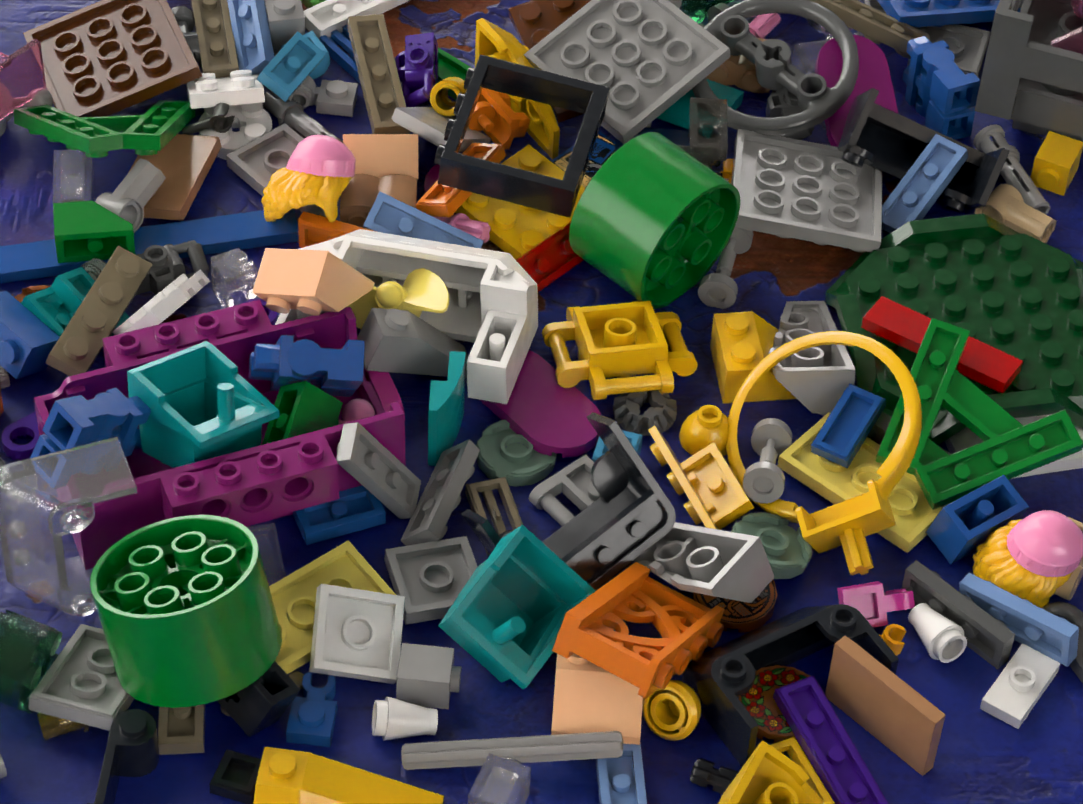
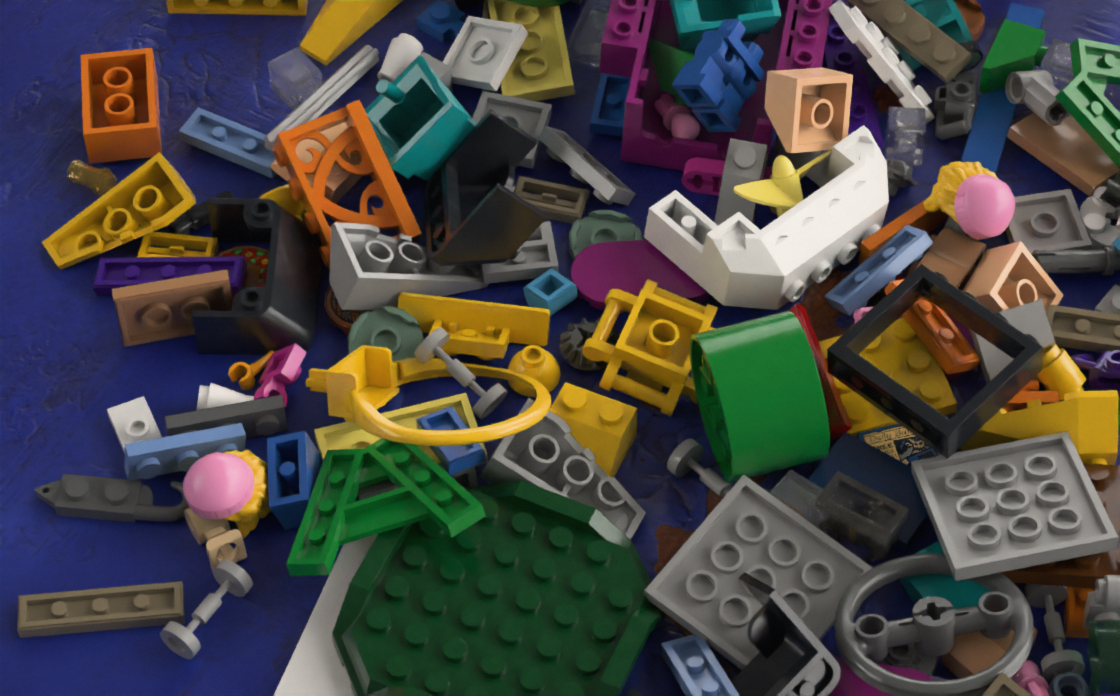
camera: 125 degrees right, 5 degrees up
light grey plate [336,422,421,519] -> none
teal slope [428,351,466,466] -> none
red tile [861,296,1023,393] -> none

